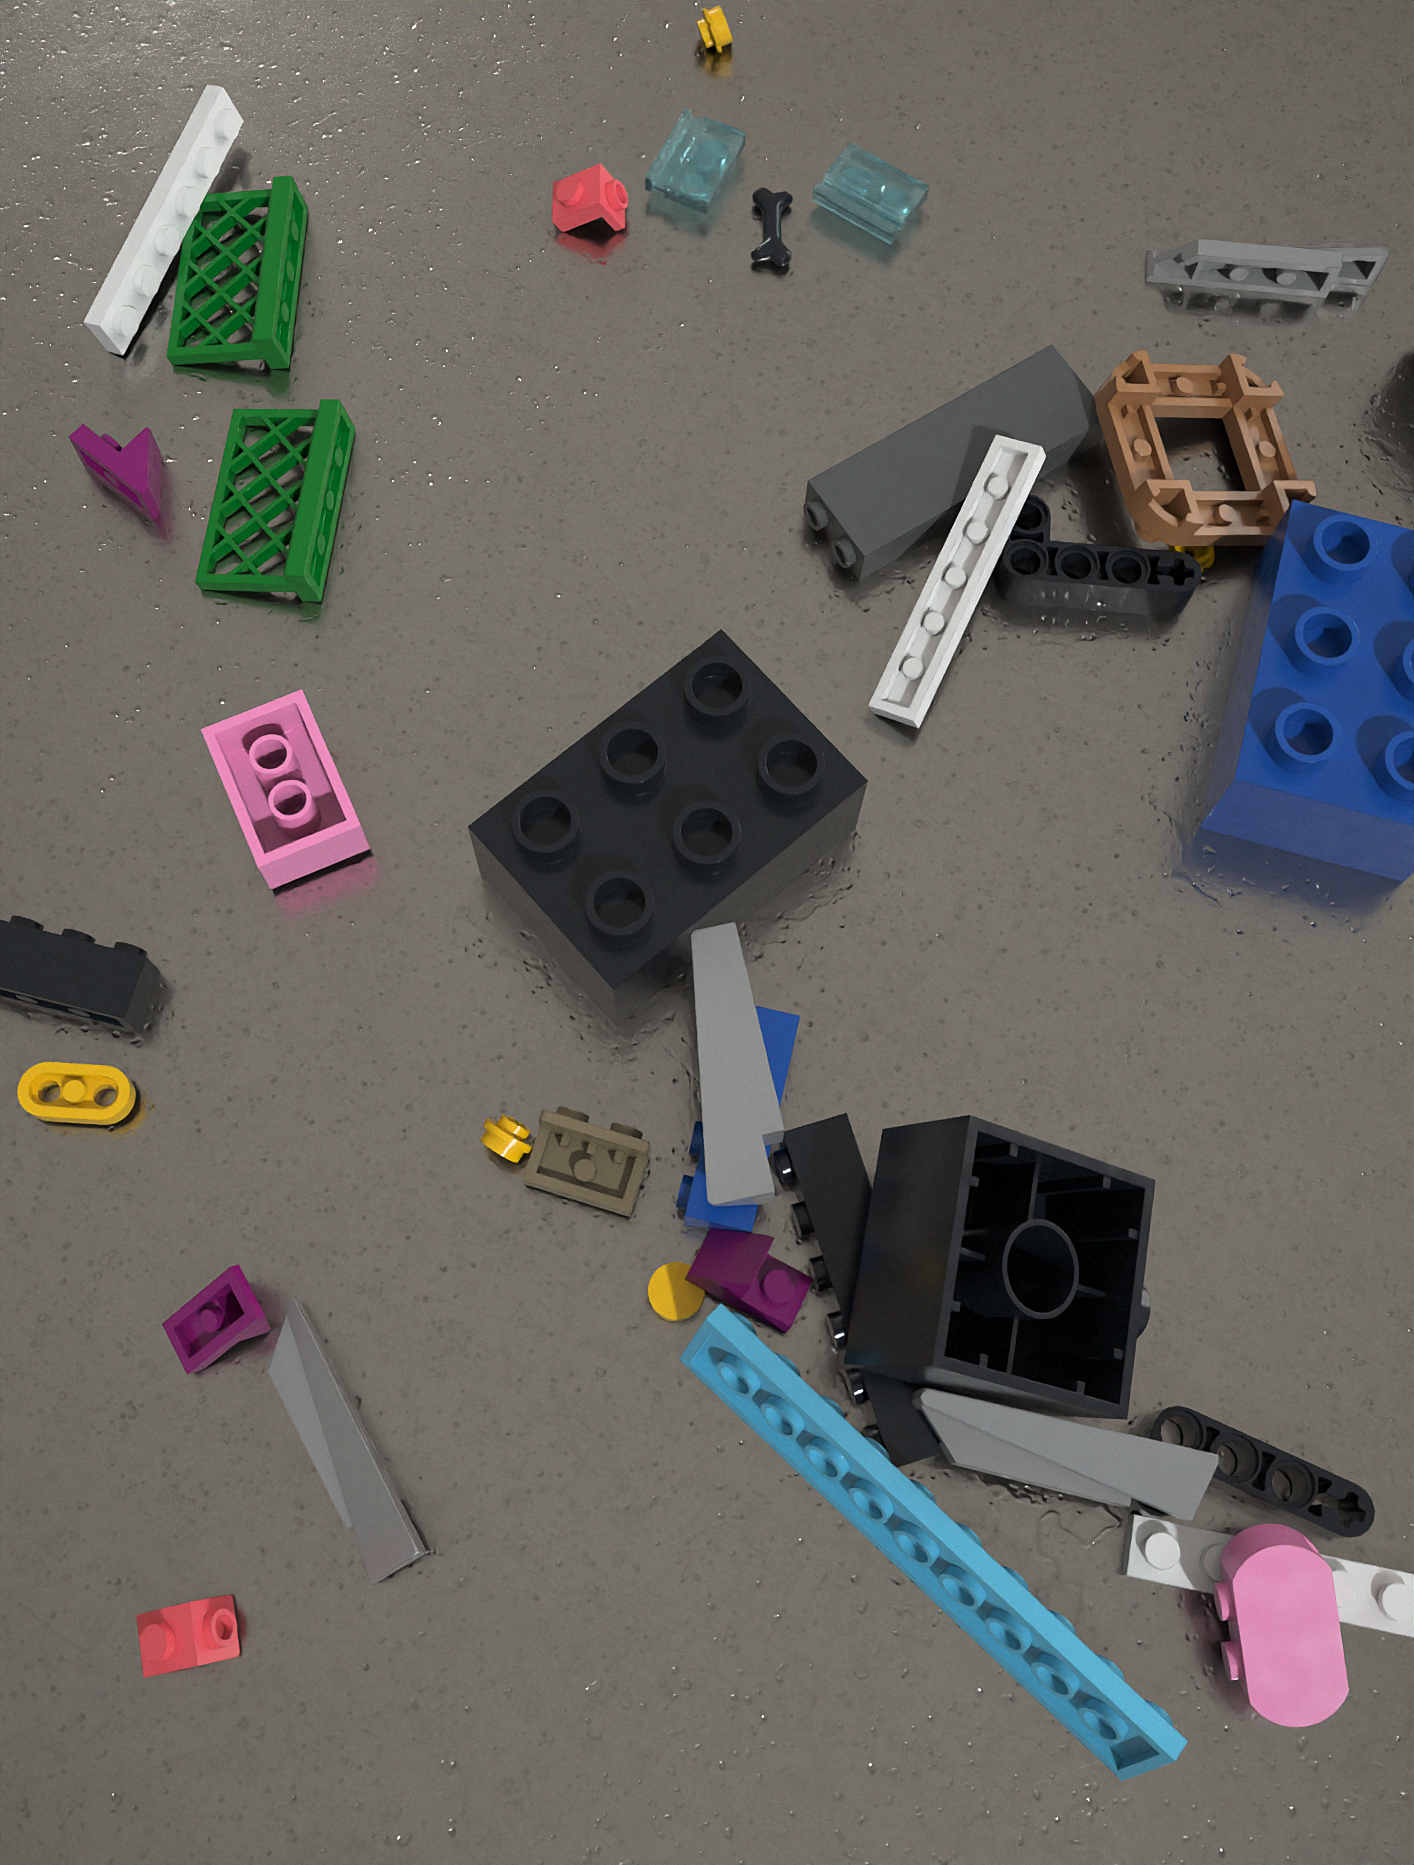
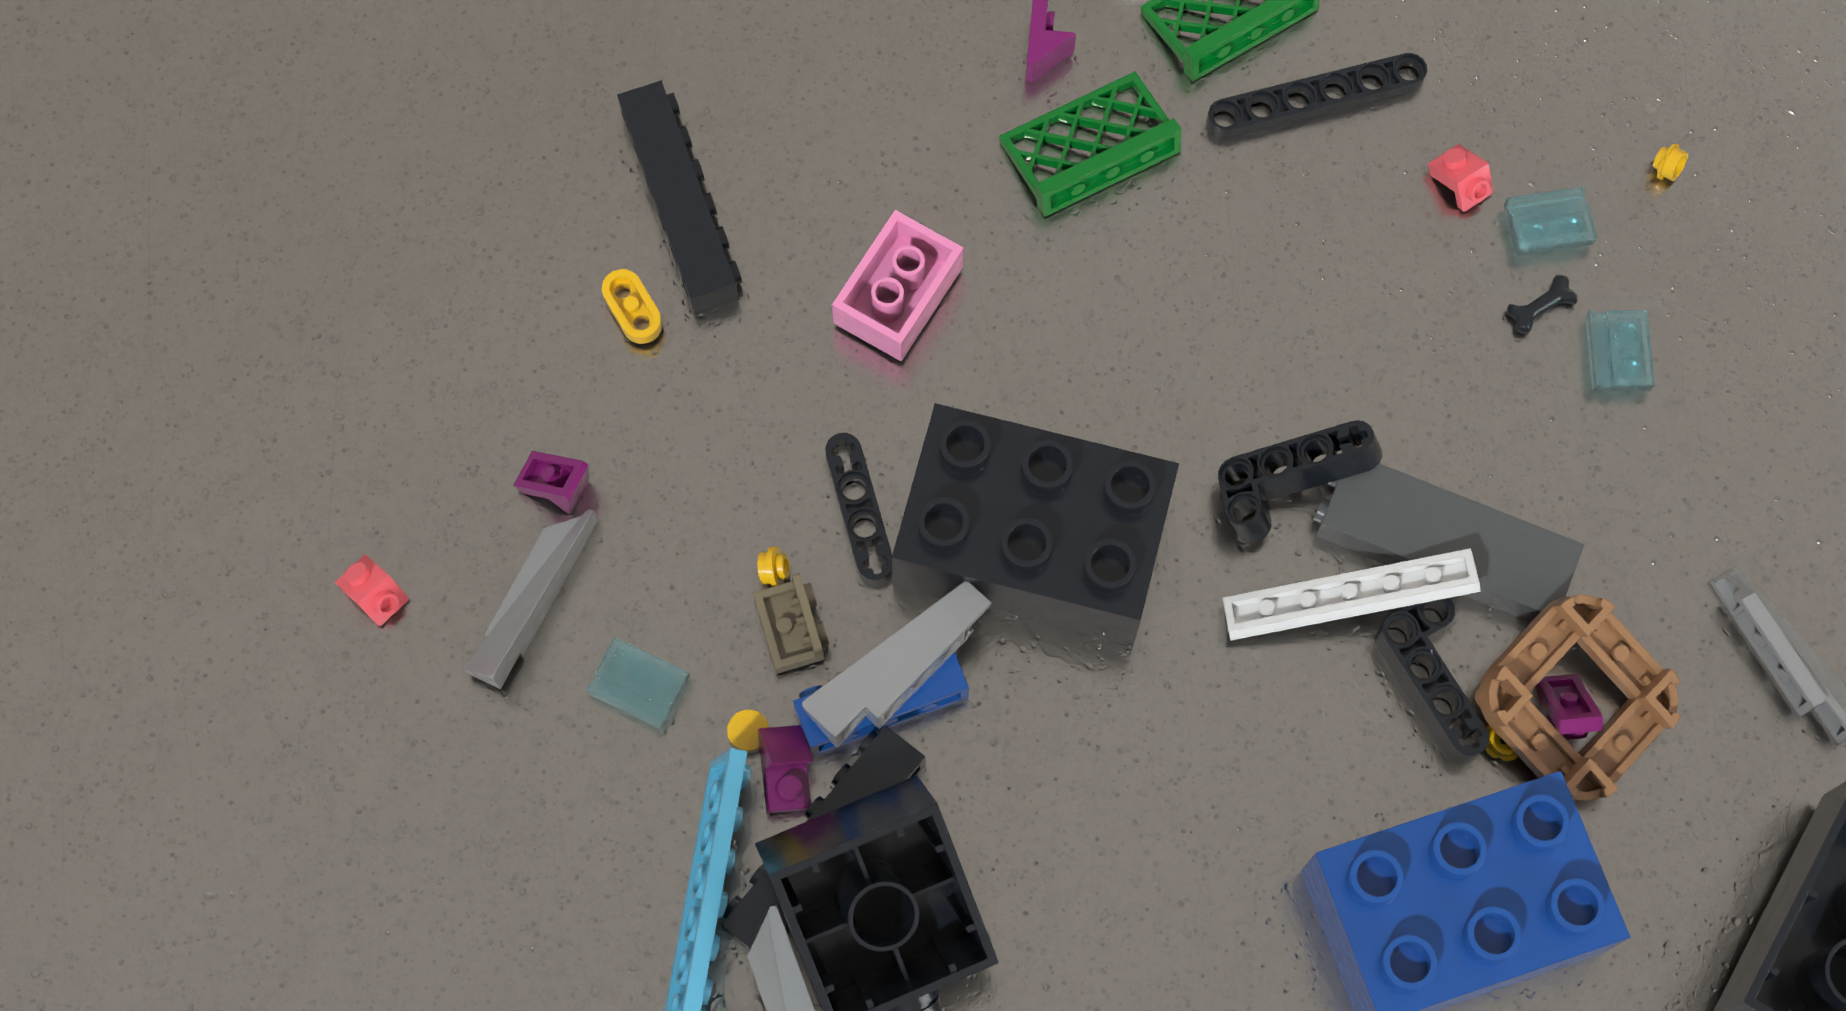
camera: 60 degrees right, 0 degrees up
none -> clear light blue plate [586,637,690,729]
none -> black beam [825,433,892,586]
none -> black beam [1206,53,1427,139]
none -> black beam [1218,420,1382,542]
none -> magenta slope [1536,674,1603,740]

